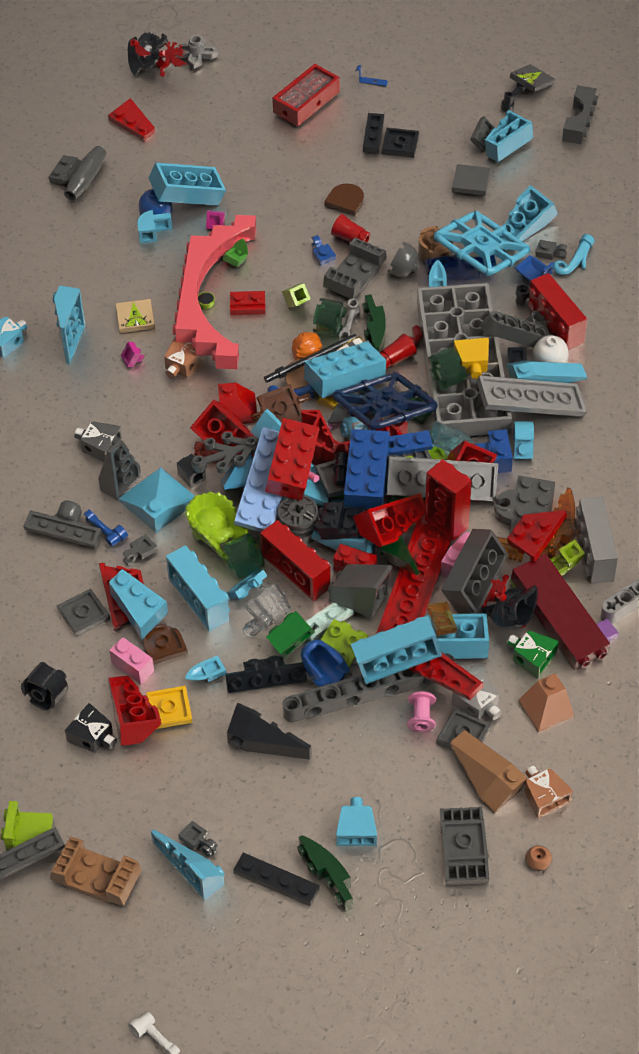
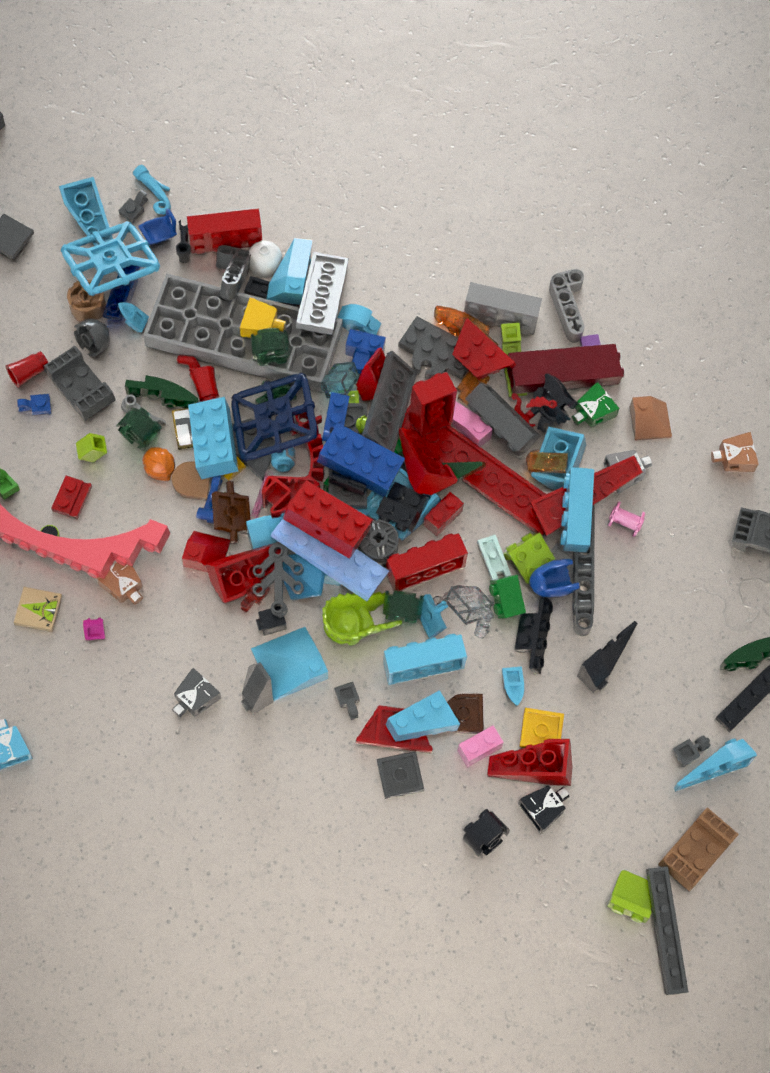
camera: 75 degrees left, 15 degrees up
dark grey plate [23,500,102,549] -> none
medium azure slope [53,285,85,364] -> none
blue brick [83,509,129,547] -> none
black bar [264,334,358,383] -> none
dark grey slope [328,564,393,618] -> none
medium azure torso [336,797,377,846] -> none
dark grey tile [436,708,491,750] -> none
medium nougat wedge [450,730,527,814] -> none

